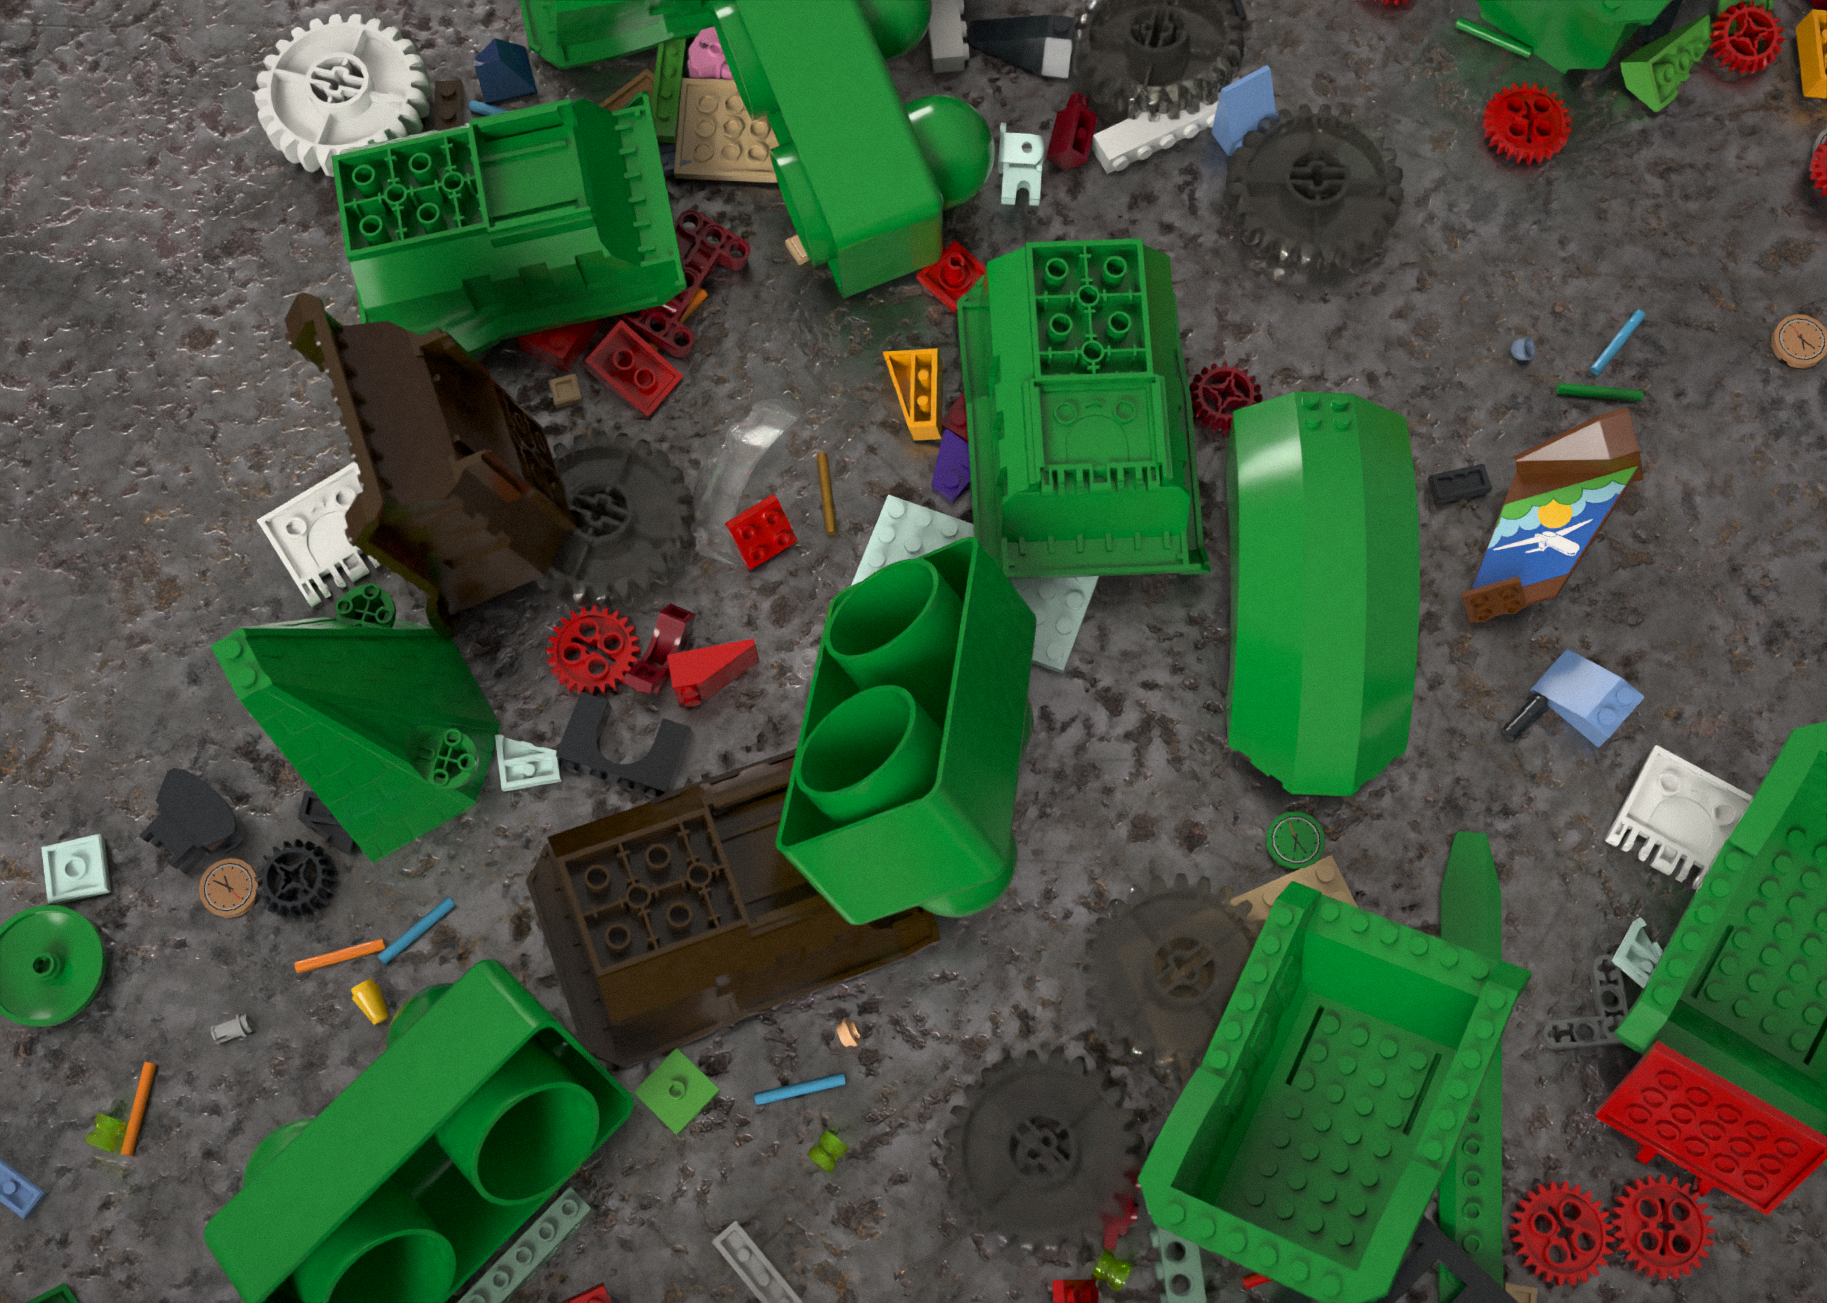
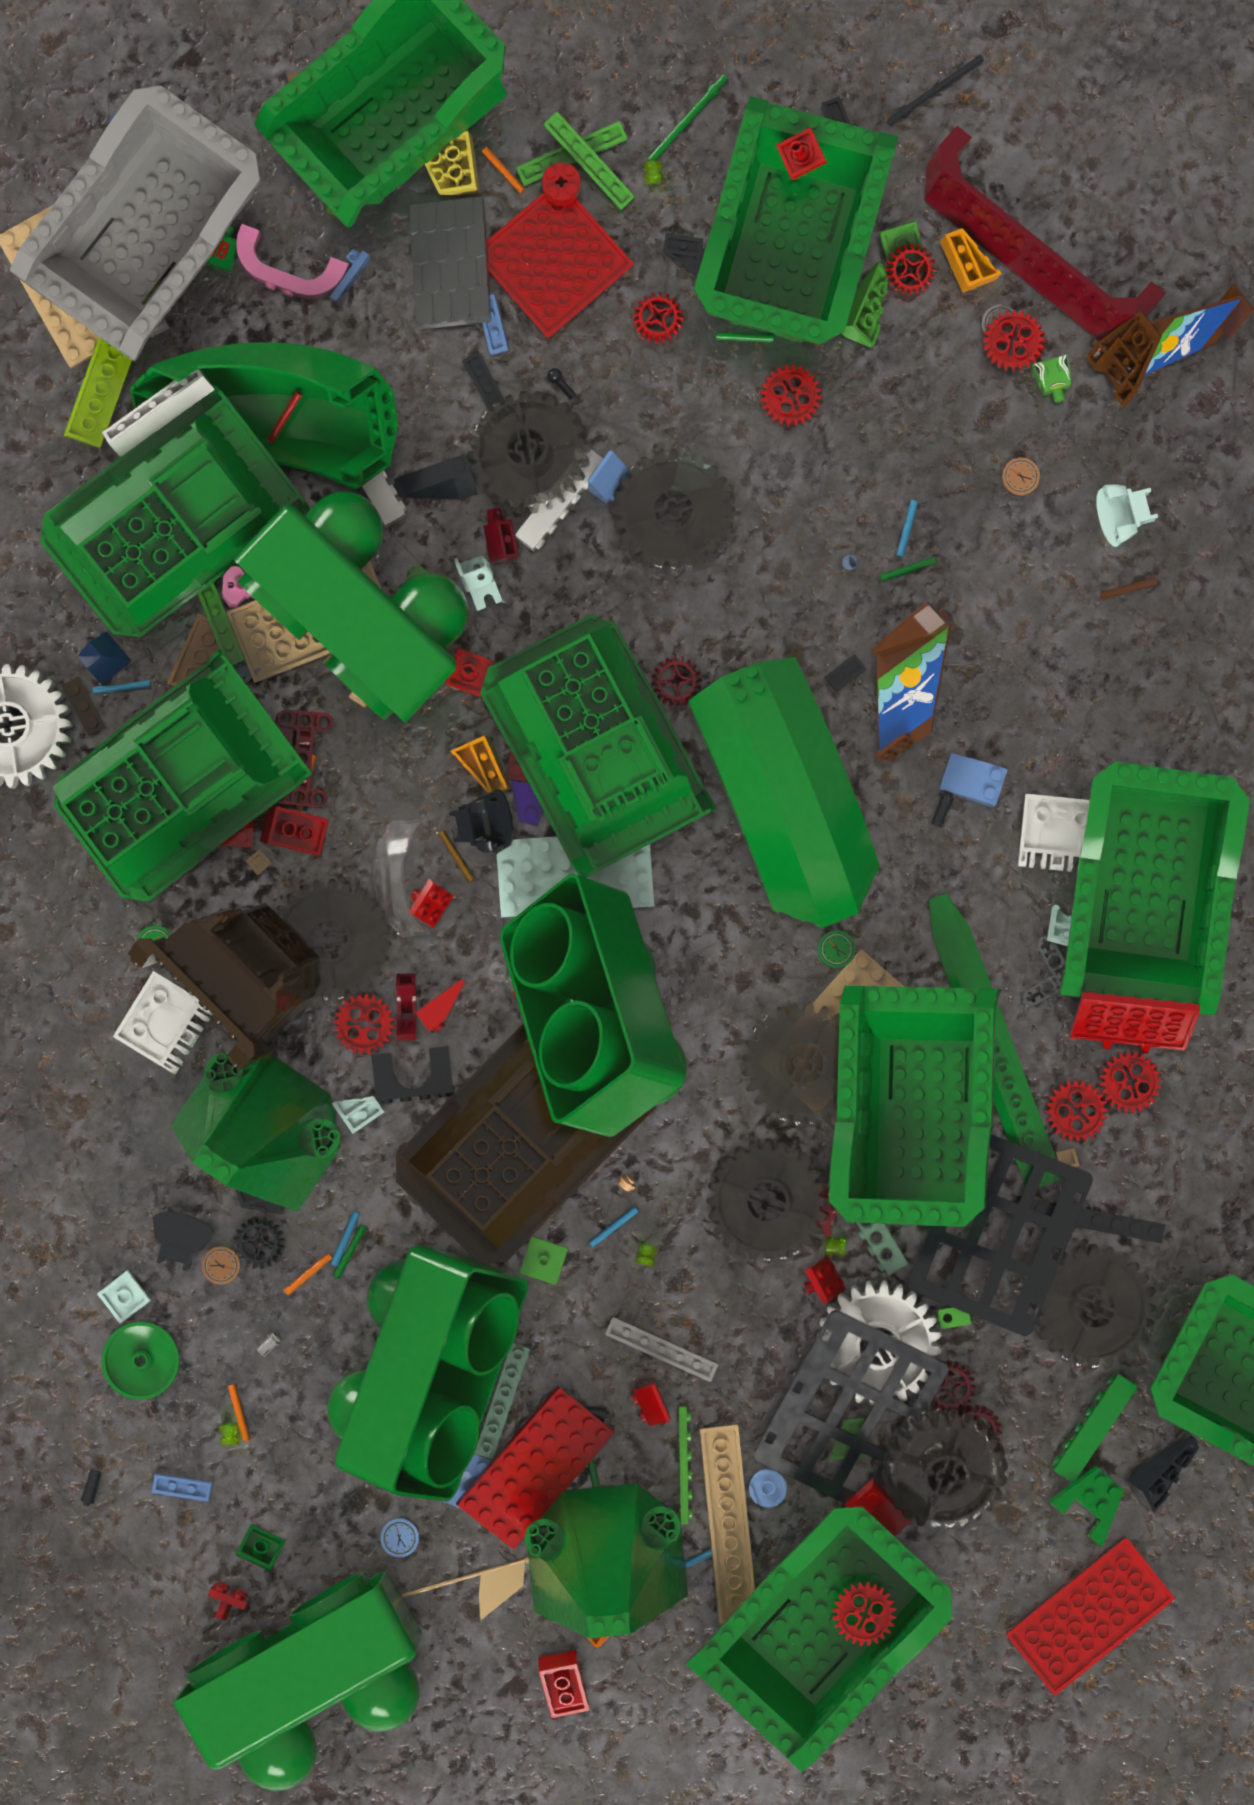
camera: 25 degrees left, 15 degrees up
yellow cone [351,978,390,1025] -> none
none -> green bar [333,1224,367,1279]
none -> black piece [449,789,514,854]

